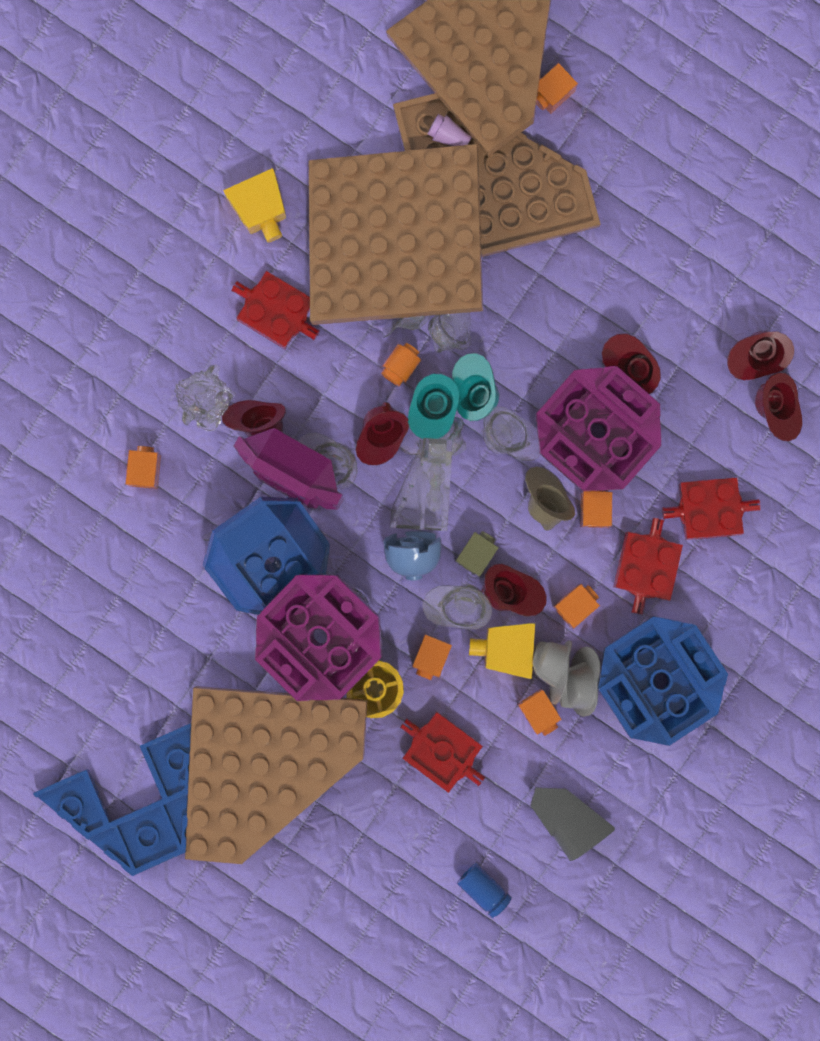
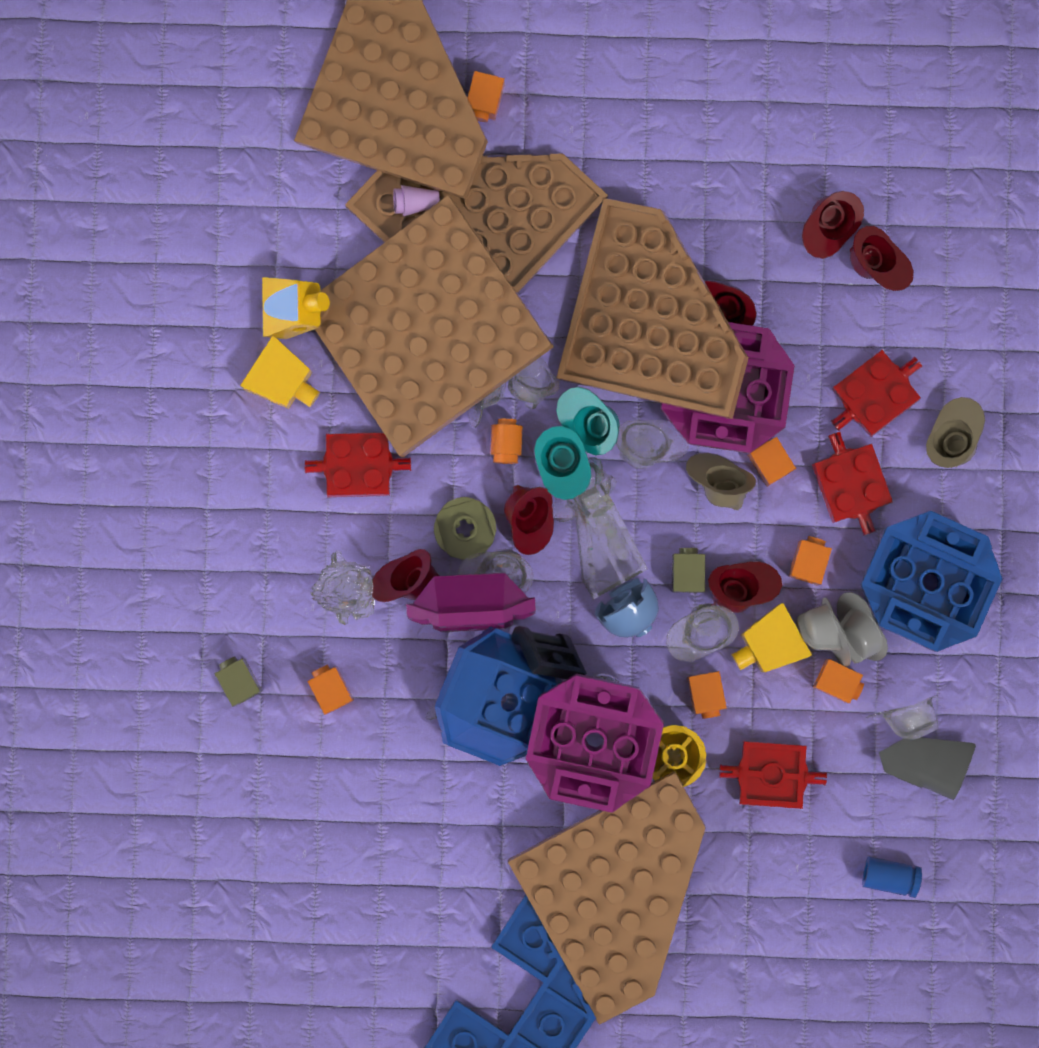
camera: 25 degrees left, 0 degrees up
none -> olive brick [214,656,263,707]
none -> yellow torso [262,277,330,339]
none -> olive plate [434,497,496,560]
none -> black plate [512,626,587,679]
none -> medium nougat plate [556,198,748,419]
none -> clear piece [866,695,938,740]
none -> dark tan piece [926,397,985,468]

